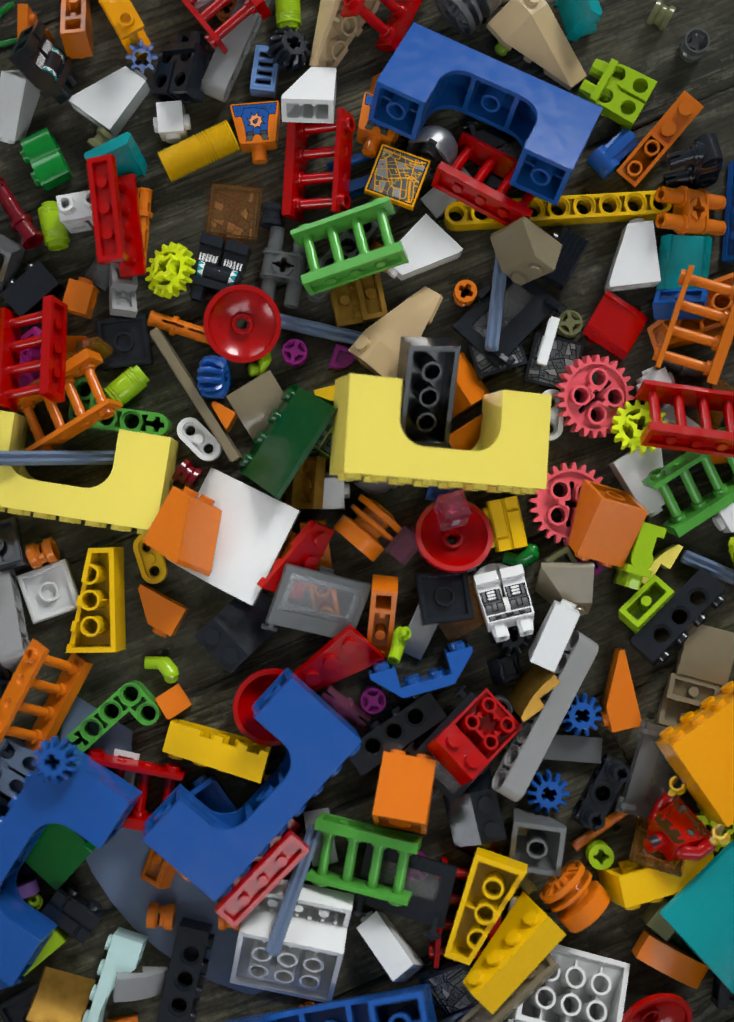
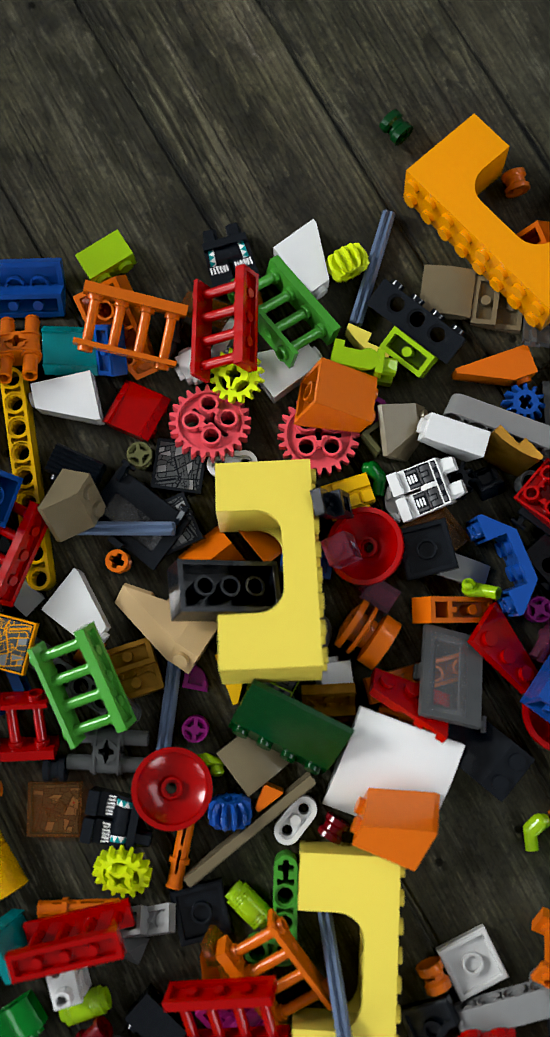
camera: 90 degrees left, 5 degrees down
orange brick [62,277,100,319] -> none
yellow wedge [66,547,126,653] -> none
yellow plate [133,534,168,584] -> none
orange slope [138,584,189,638] -> none
white tile [536,316,560,367] -> none
none -> black slope [310,487,354,519]

